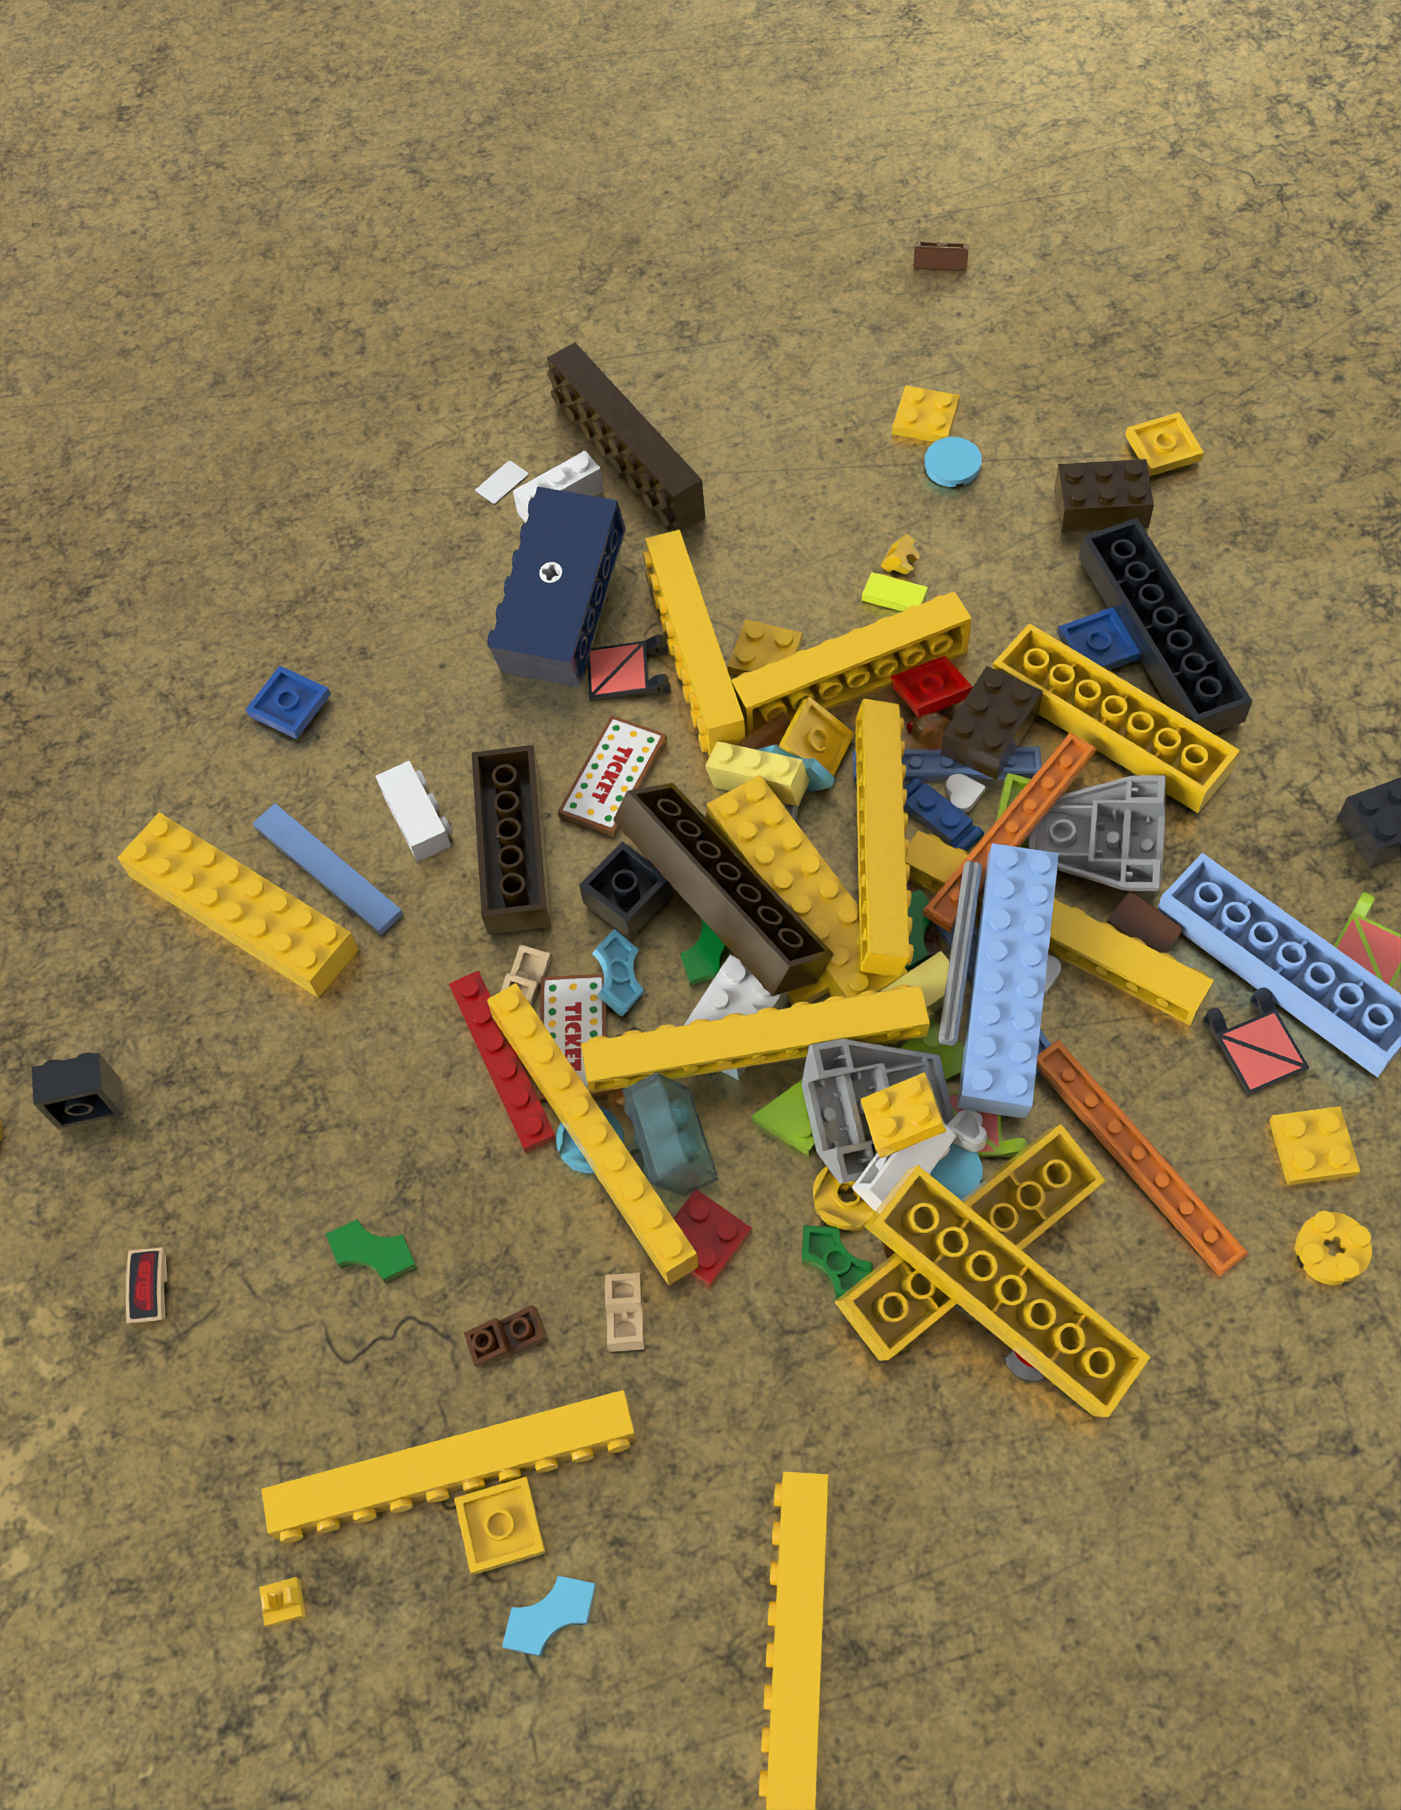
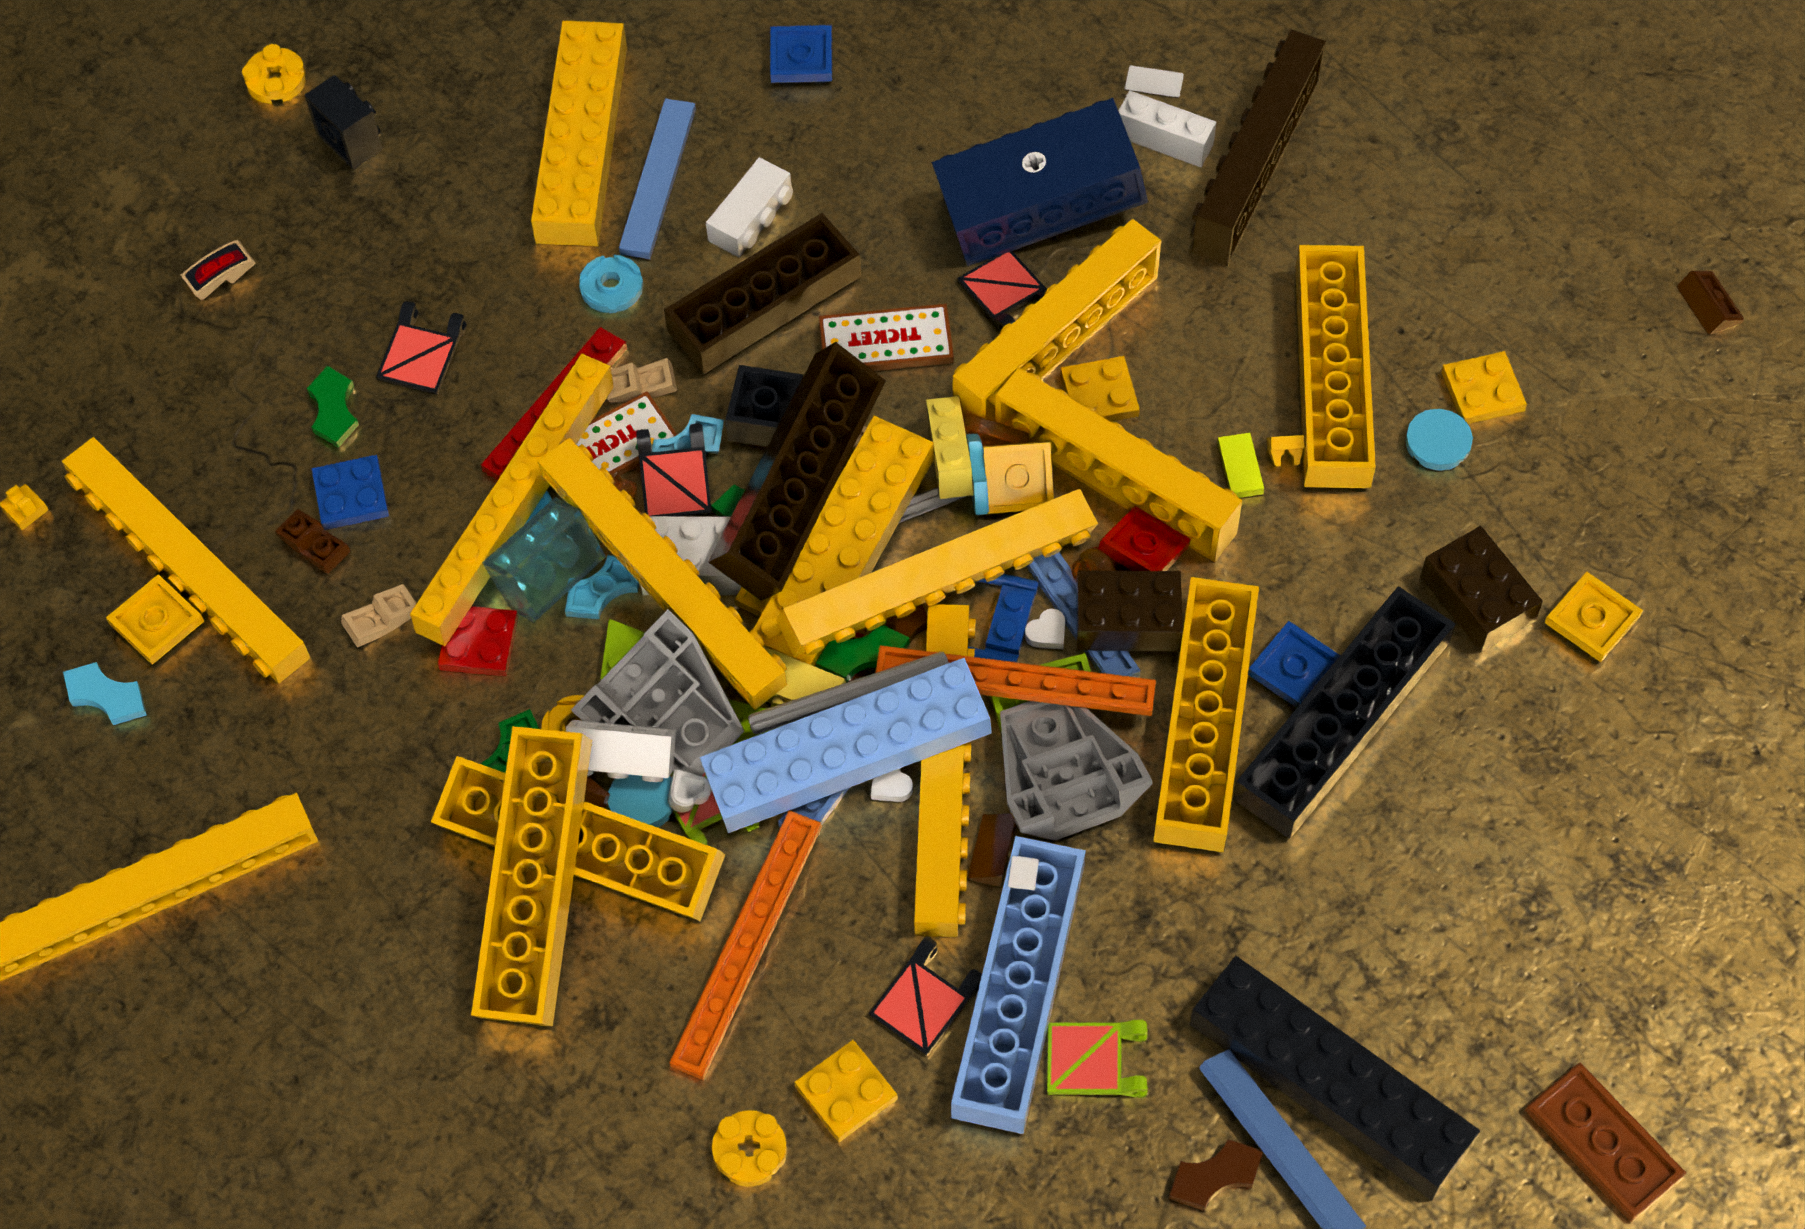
camera: 55 degrees right, 0 degrees up
yellow plate [861,1072,947,1158] -> none
none -> blue plate [312,455,389,530]
none -> flag [376,301,467,395]
none -> medium azure tile [565,555,639,619]
none -> medium azure tile [579,255,643,313]
none -> coral flag [636,423,712,517]
none -> white sticker [1008,856,1039,890]
none -> yellow brick [1295,245,1376,488]

